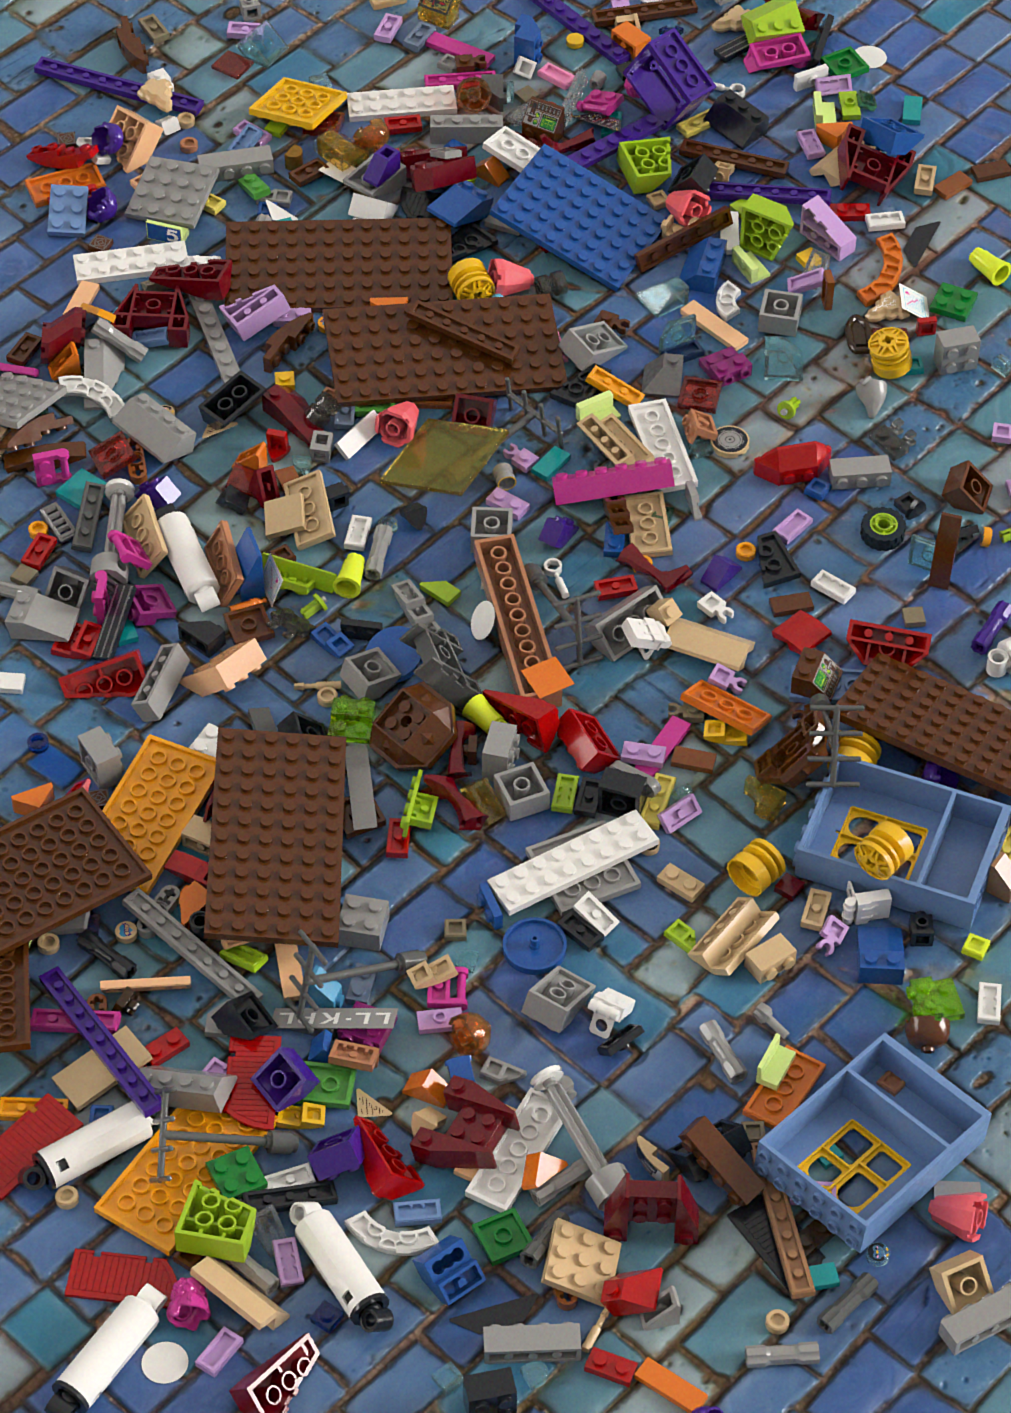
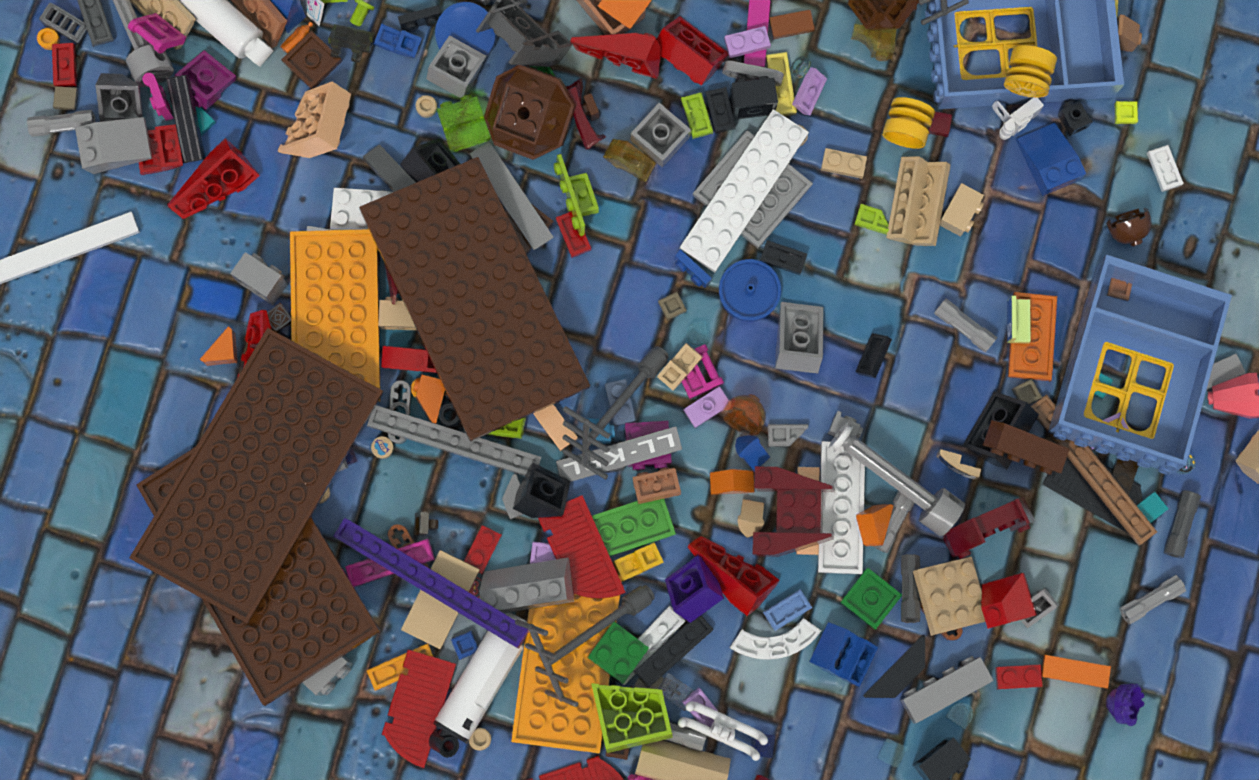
camera: 30 degrees left, 30 degrees up
clear blue tile [27,733,49,754] -> none
black axle [76,929,137,980] -> none
light nougat tile [100,976,192,993] -> none
light grey brick [131,643,190,722] -> none
black slope [178,621,226,658] -> none
dark purple slope [250,1047,320,1112] -> none
white piece [289,1202,394,1333] -> none
tan piece [294,681,341,690] -> none
blue tile [308,1029,332,1063] -> none
light grey brick [338,894,390,951] -> none
tan sticker [356,1088,392,1117] -> none
dark red animal [419,774,489,830] -> none
neon yellow plant [462,694,507,734] -> none
light grey brick [482,721,520,782] -> none
white plate [572,891,620,938] -> none
tan piece [581,1308,610,1353] -> none
white piece [588,988,636,1039] -> none
light grey bar [753,1002,790,1039] -> none
tan tile [765,1309,790,1335] -> none
tan plate [800,888,832,932] -> none
lavender plate [815,915,849,957] -> none
clear neon green plate [906,976,965,1021] -> none
none -> white piece [678,701,768,761]

